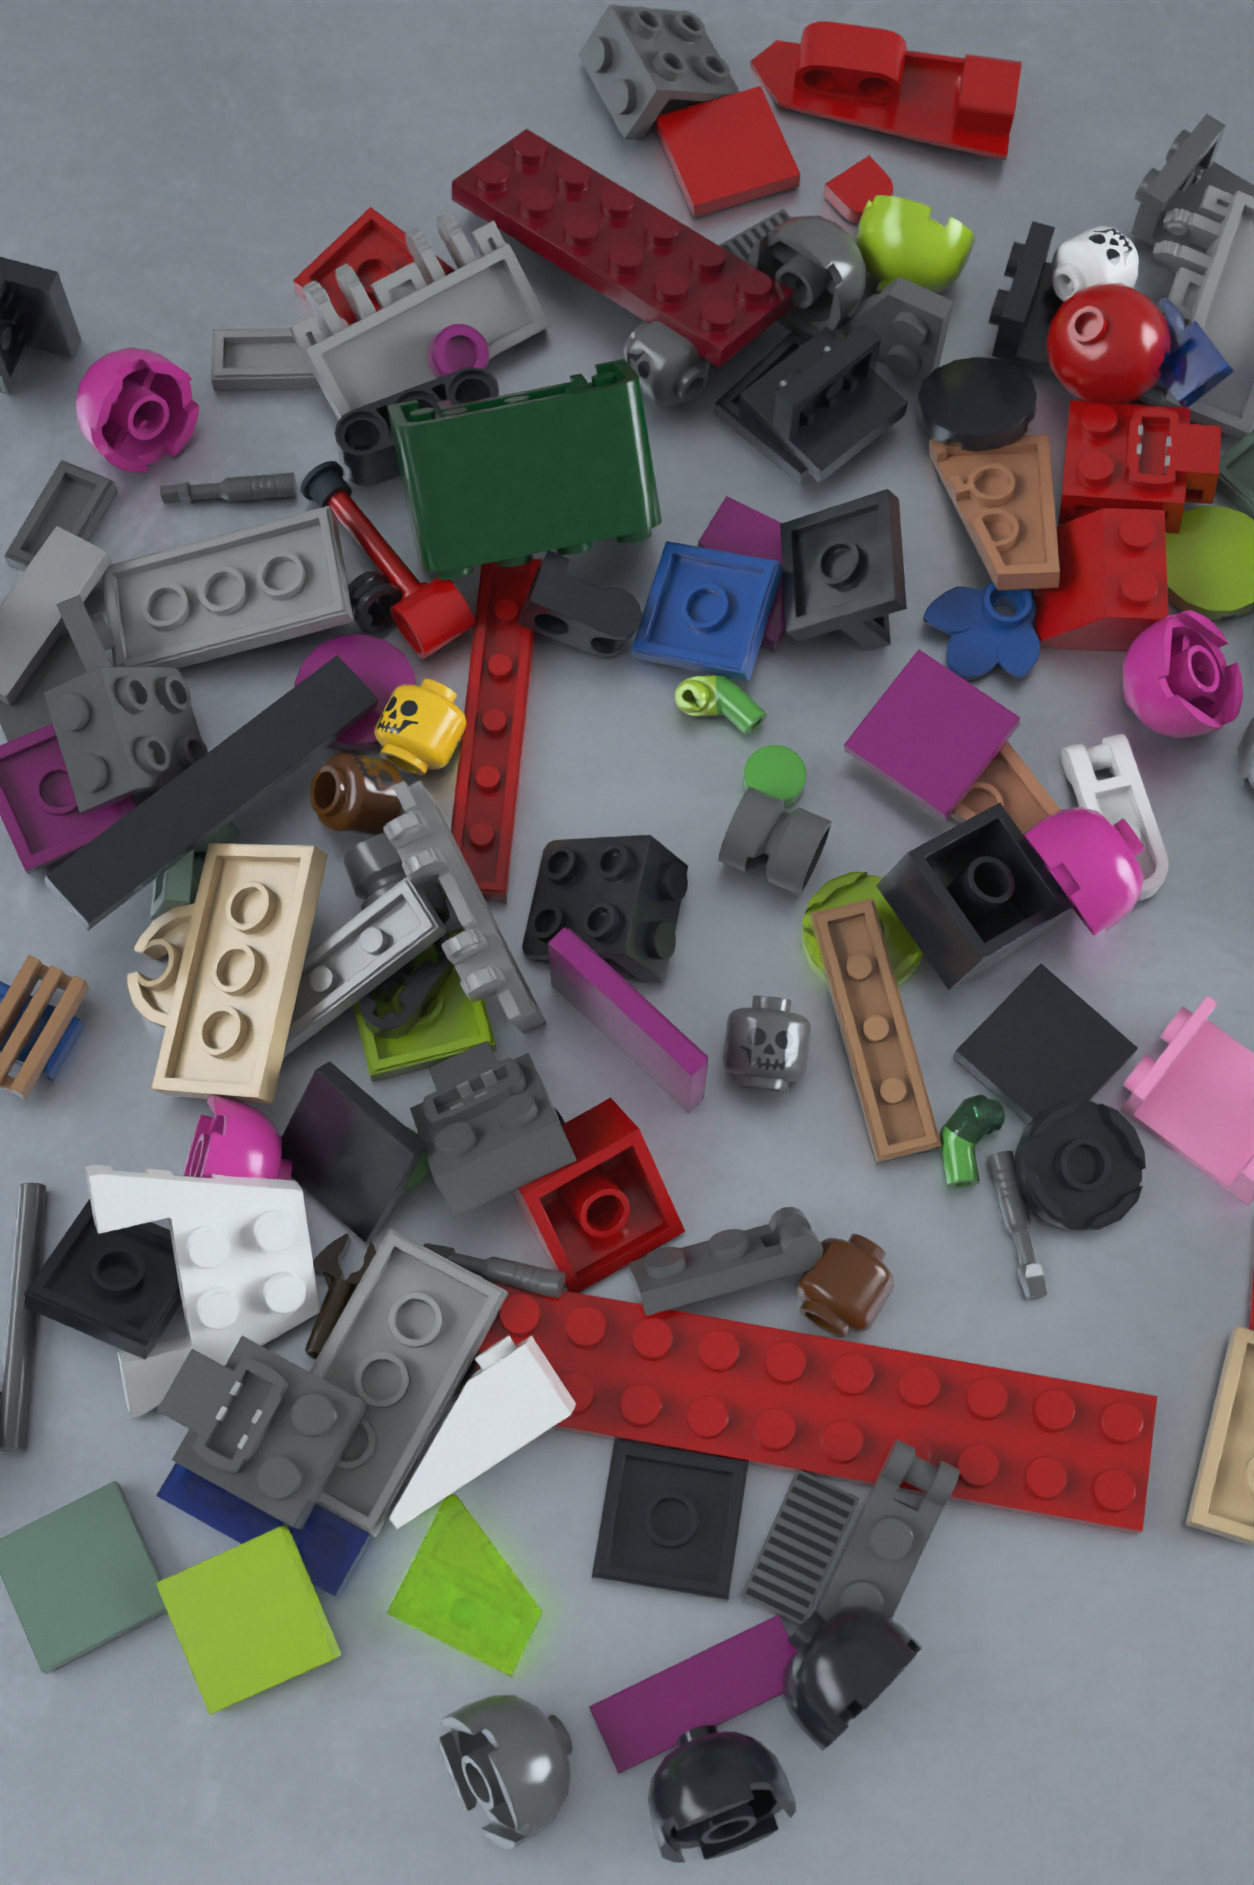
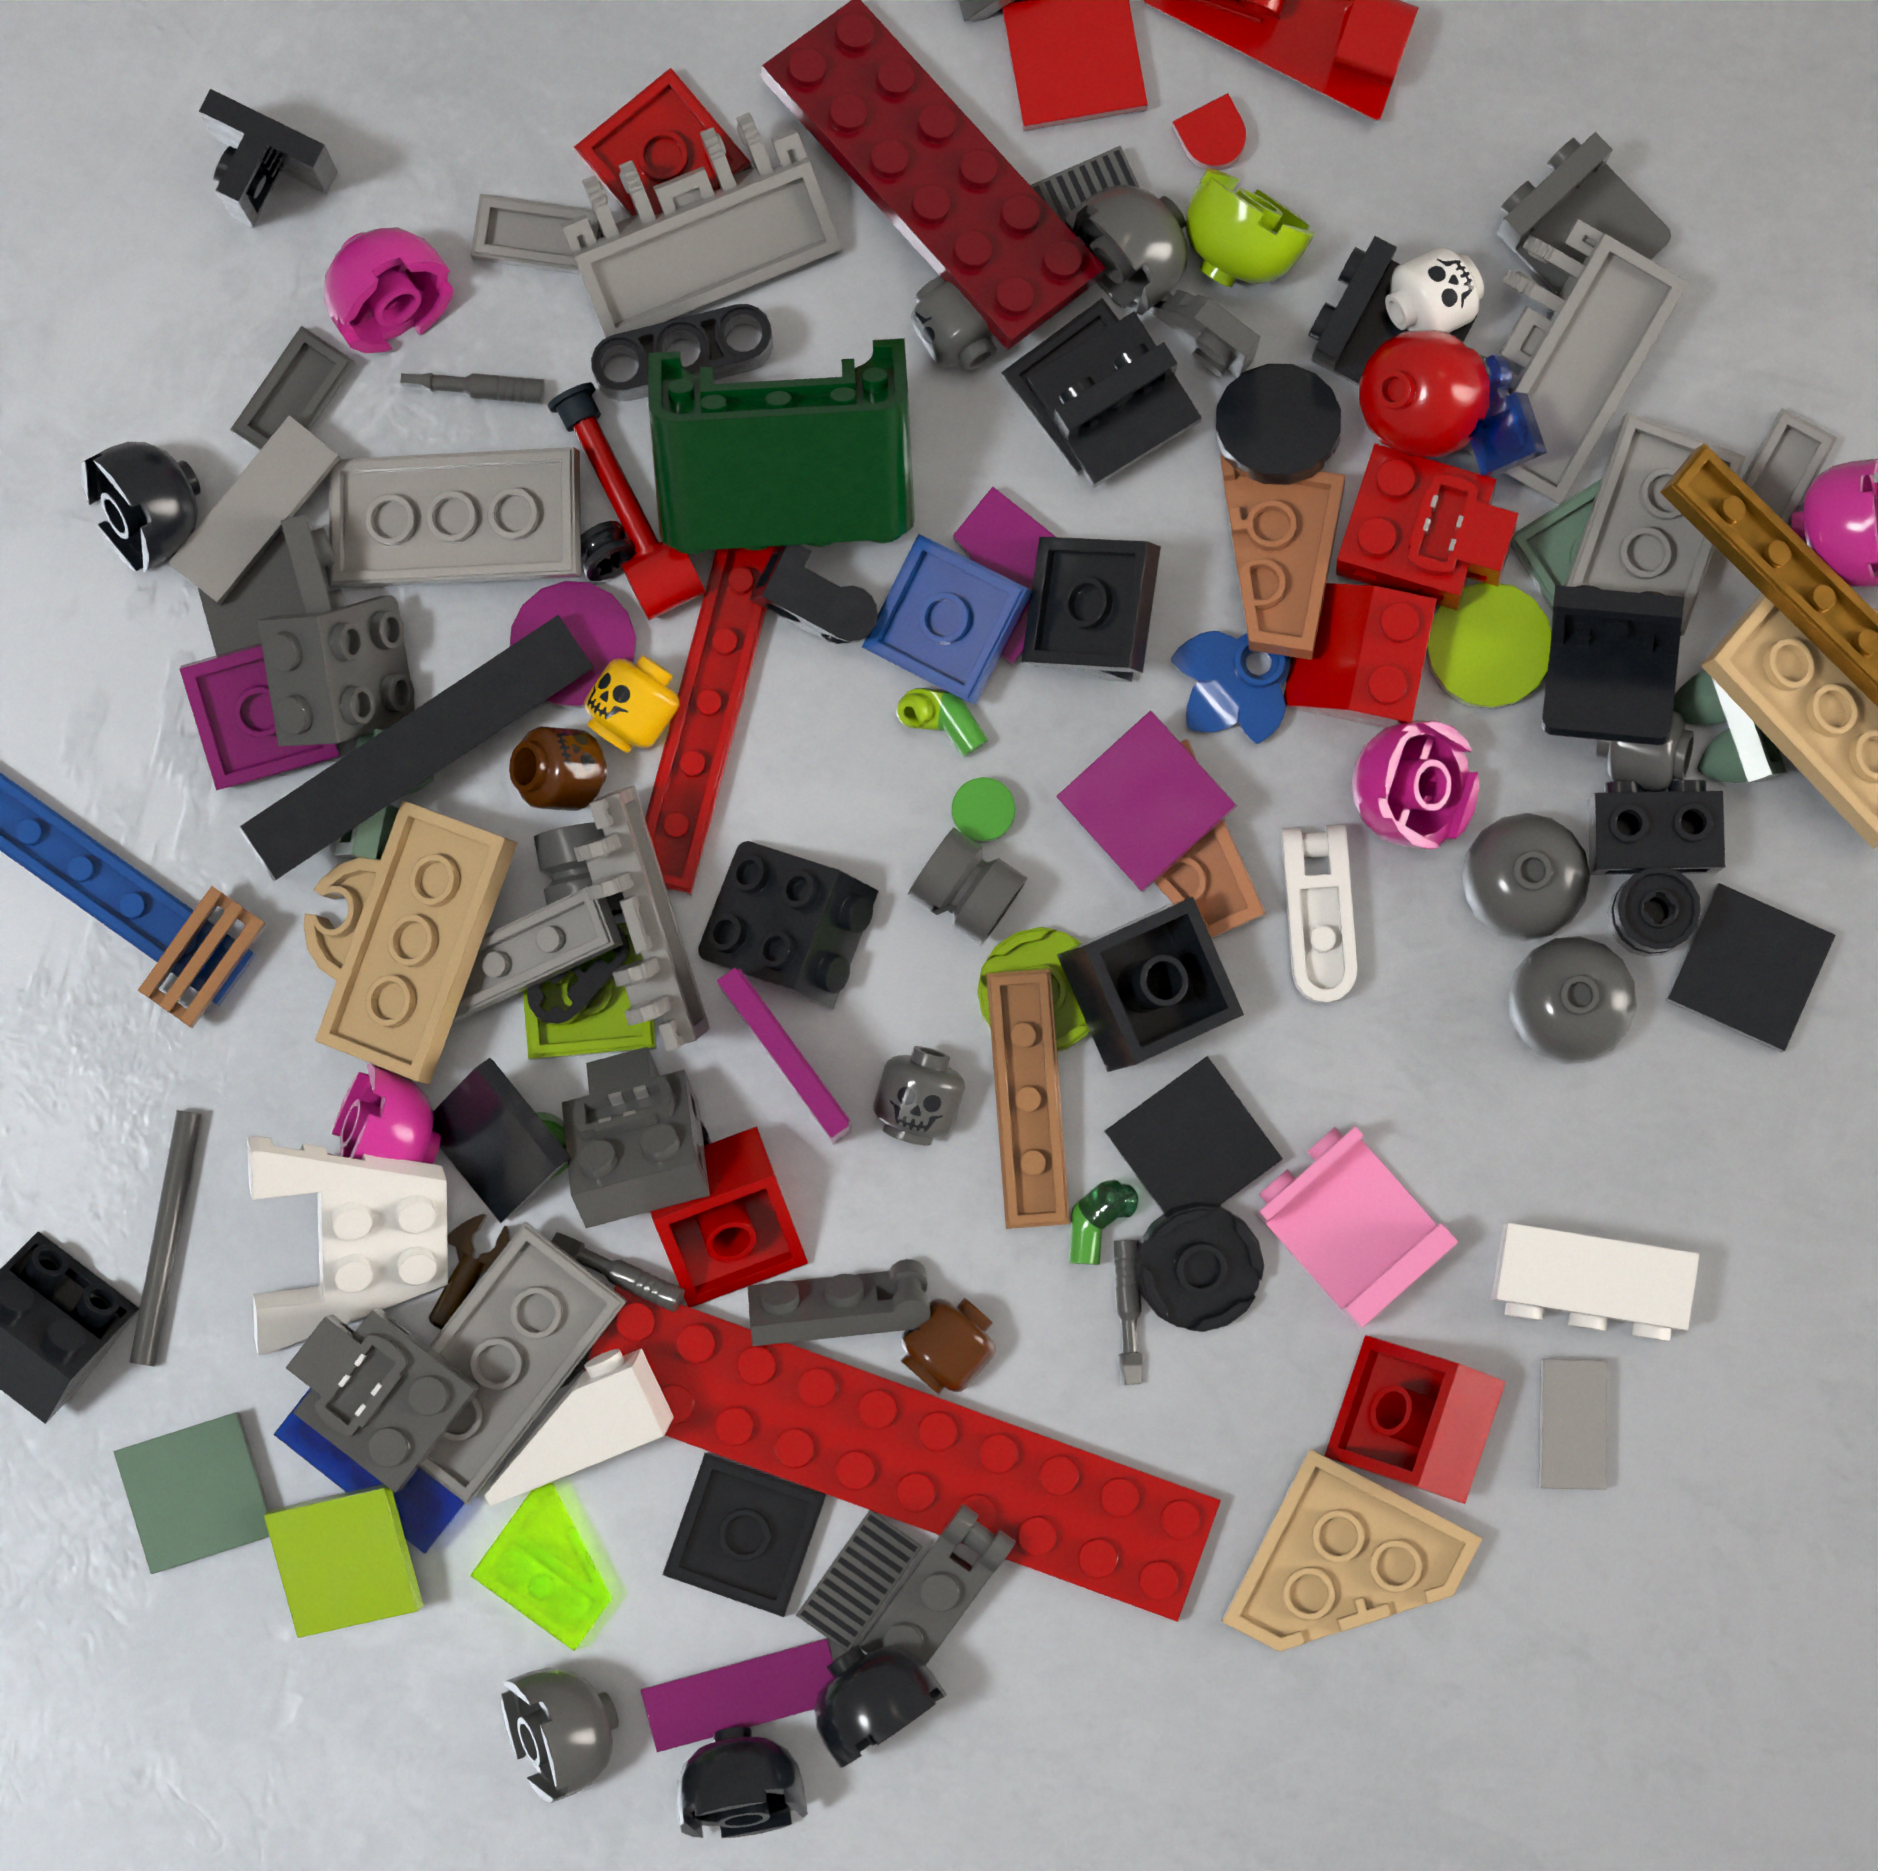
camera: 10 degrees right, 15 degrees up
black tile [24,1199,182,1360] -> none
magenta tile [427,324,489,378] -> none
dark pink cylinder [1024,807,1145,936] -> none

